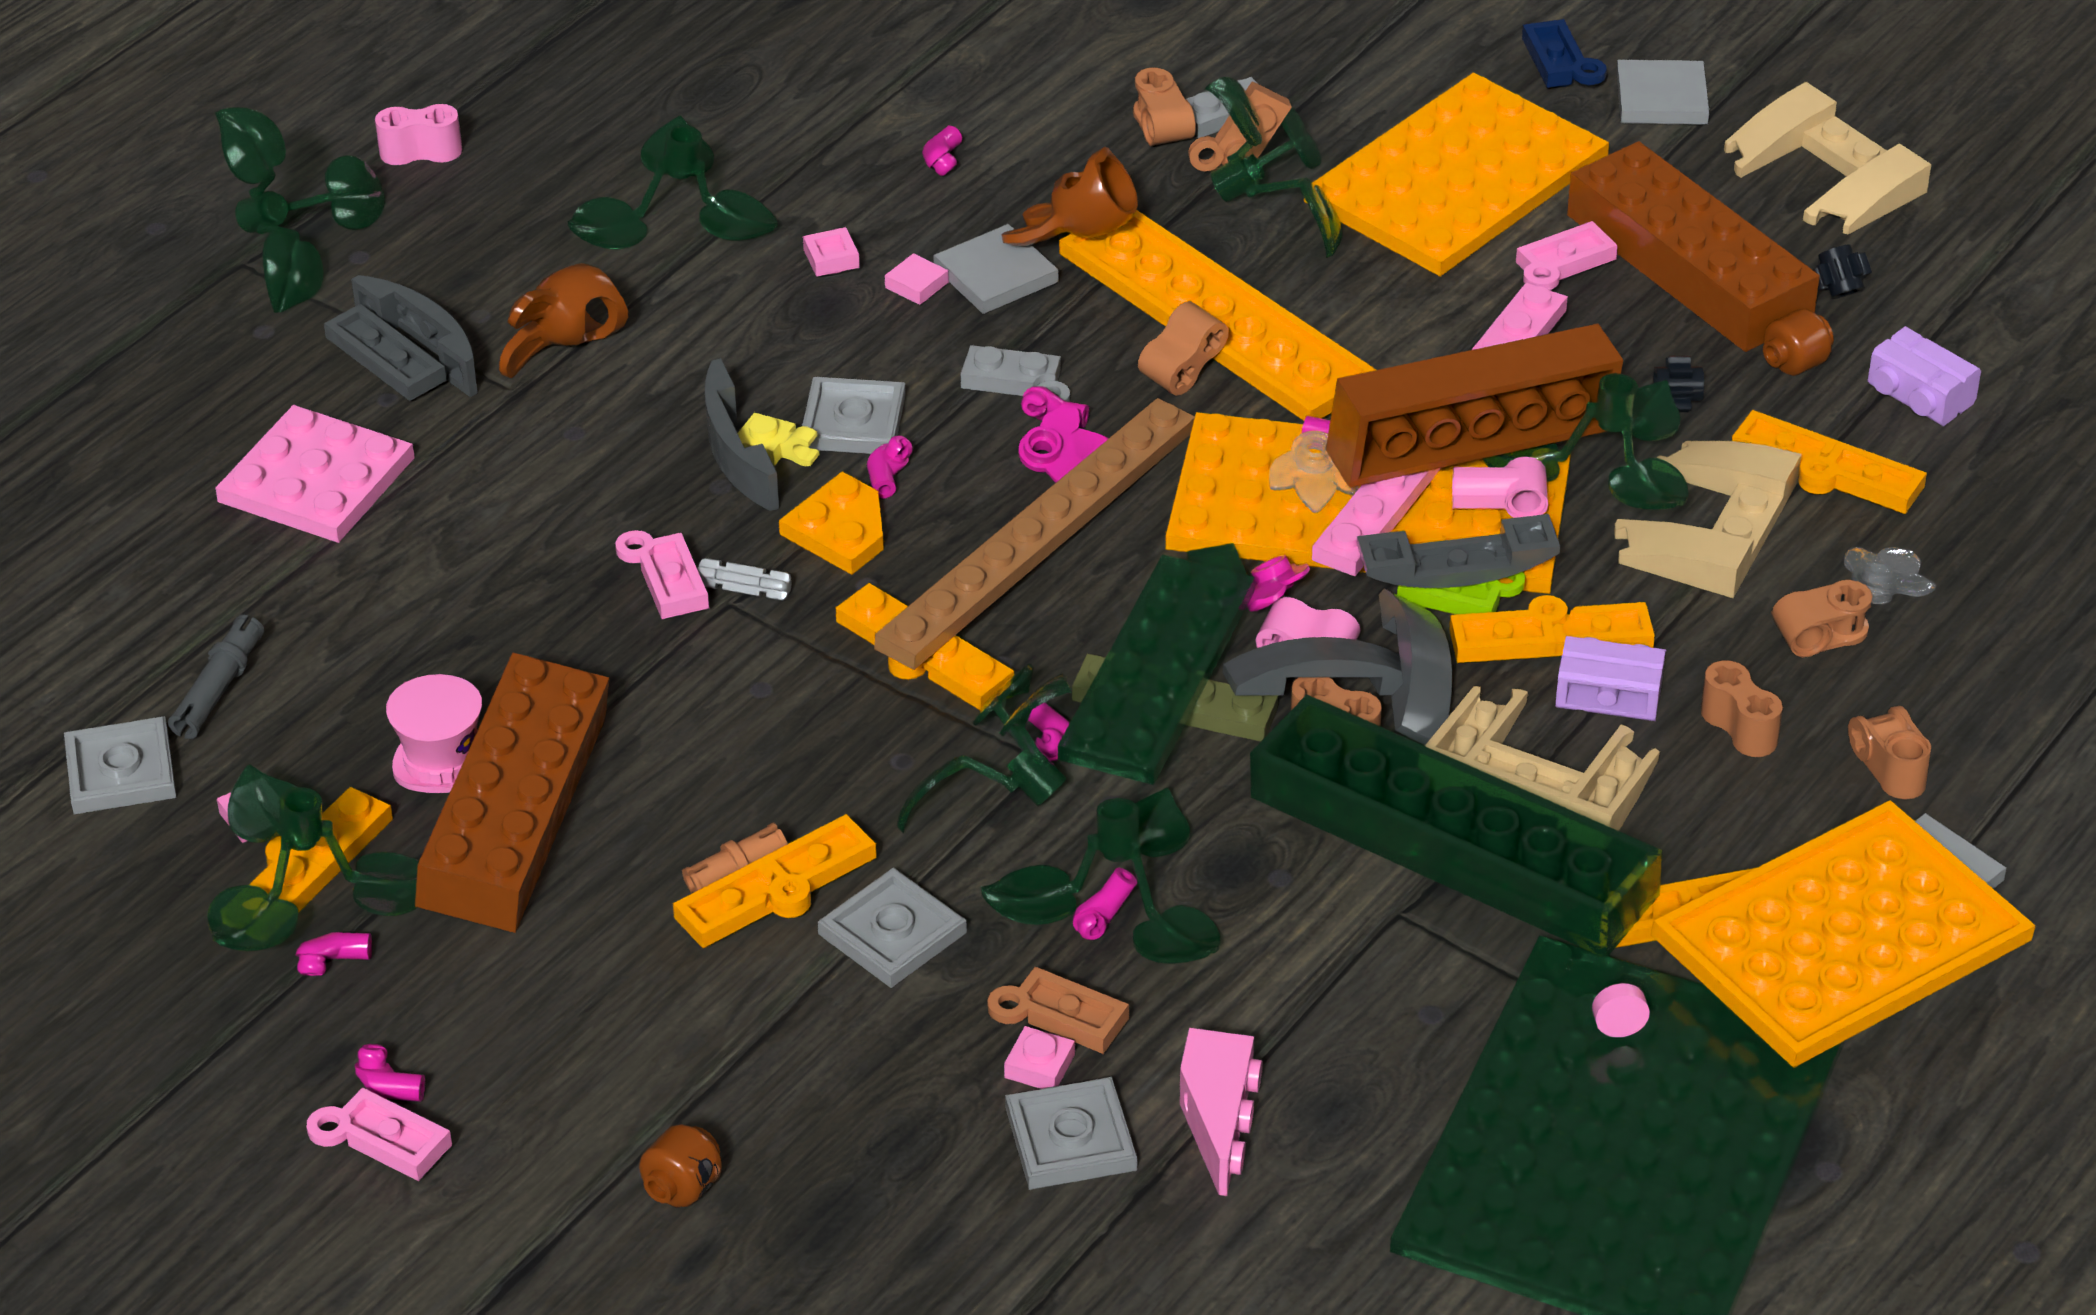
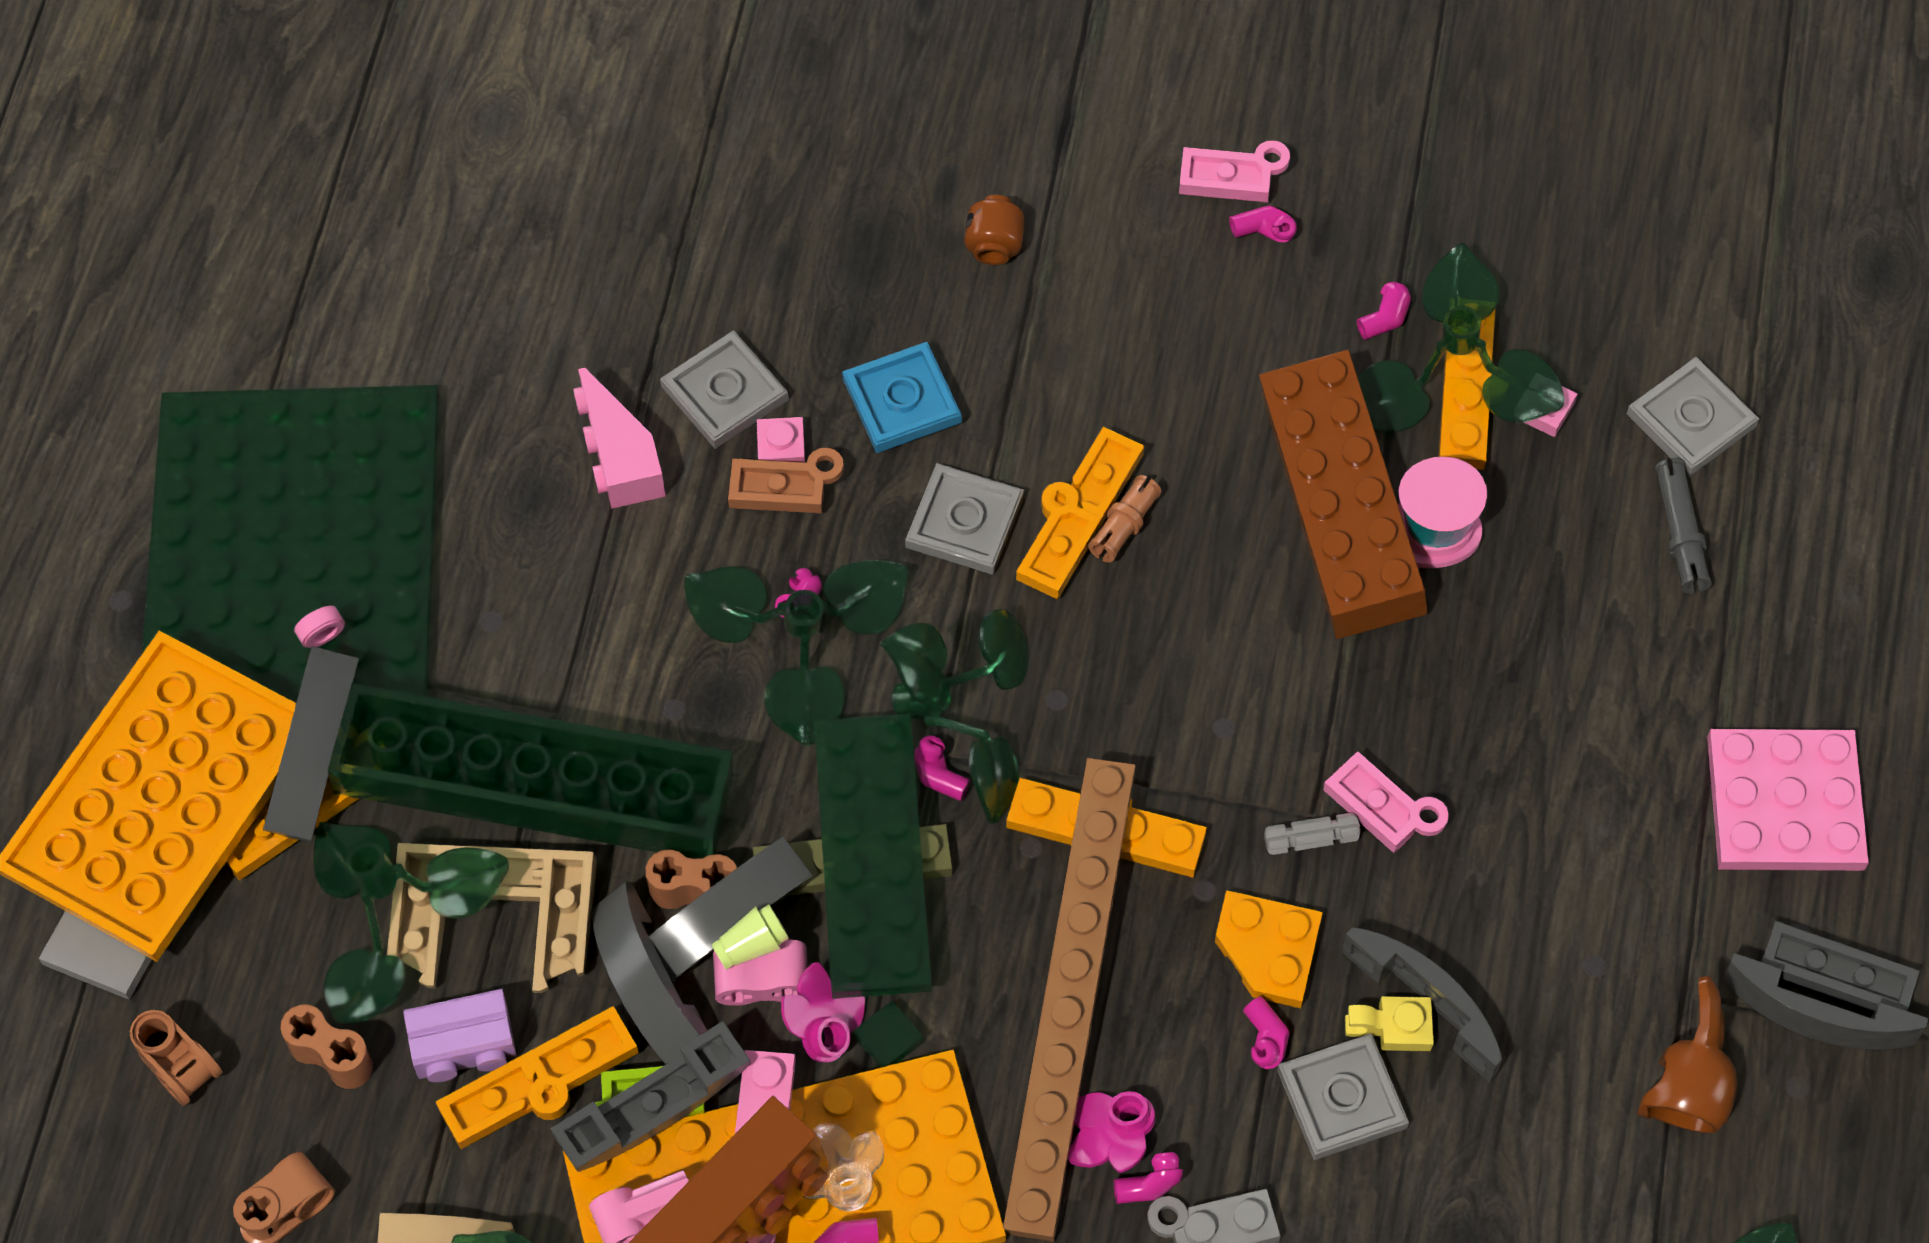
camera: 155 degrees right, 20 degrees up
none -> dark grey slope [263,646,359,843]
none -> clear green plant [313,822,509,1023]
none -> yellowish green cone [711,904,789,970]
none -> dark azure plate [842,342,962,453]

